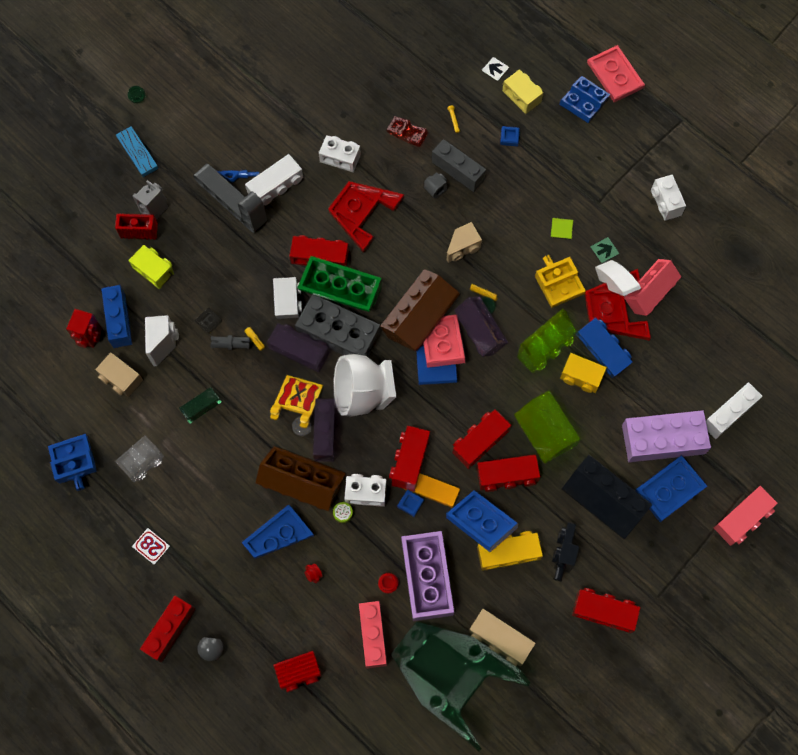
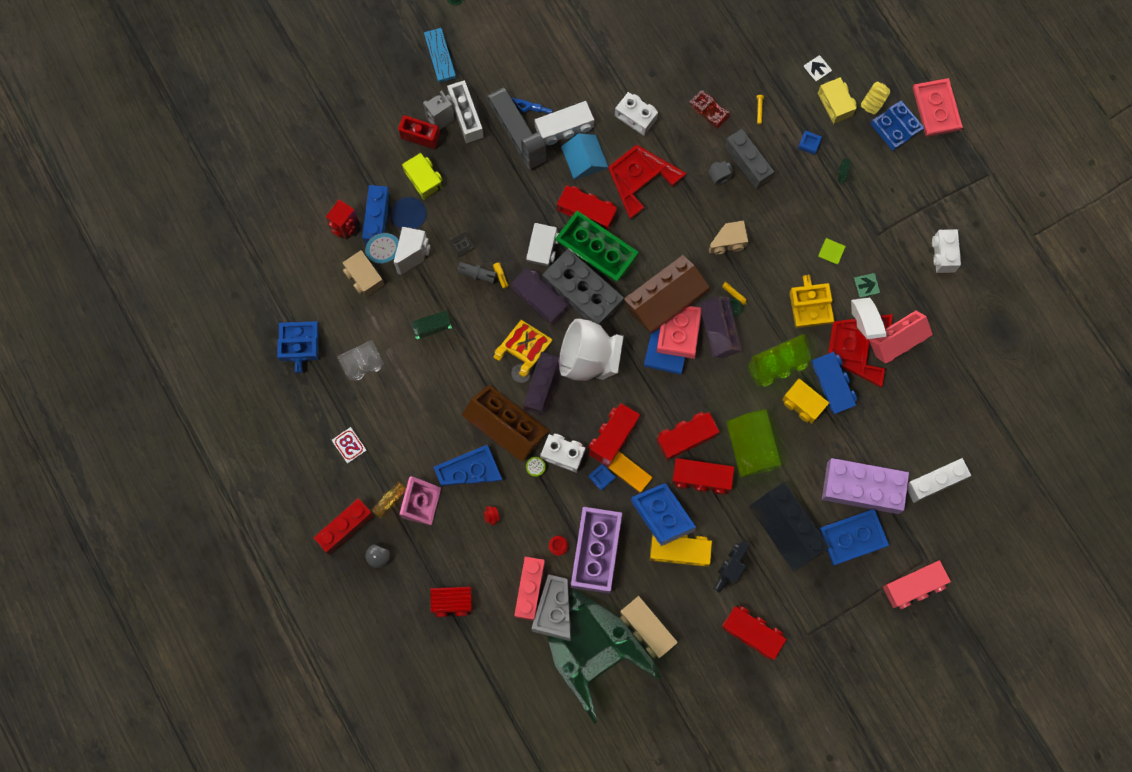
camera: 15 degrees right, 5 degrees up
none -> sticker [365,233,399,263]
none -> clear yellow pin [371,482,406,518]
none -> dark blue sticker [391,197,426,229]
none -> bright pink slope [399,476,441,525]
none -> white brick [447,80,484,143]
none -> light grey wing [531,574,571,641]
none -> dark azure slope [561,133,608,180]
none -> clear green tile [837,158,850,183]
none -> light yellow gear [861,82,890,115]

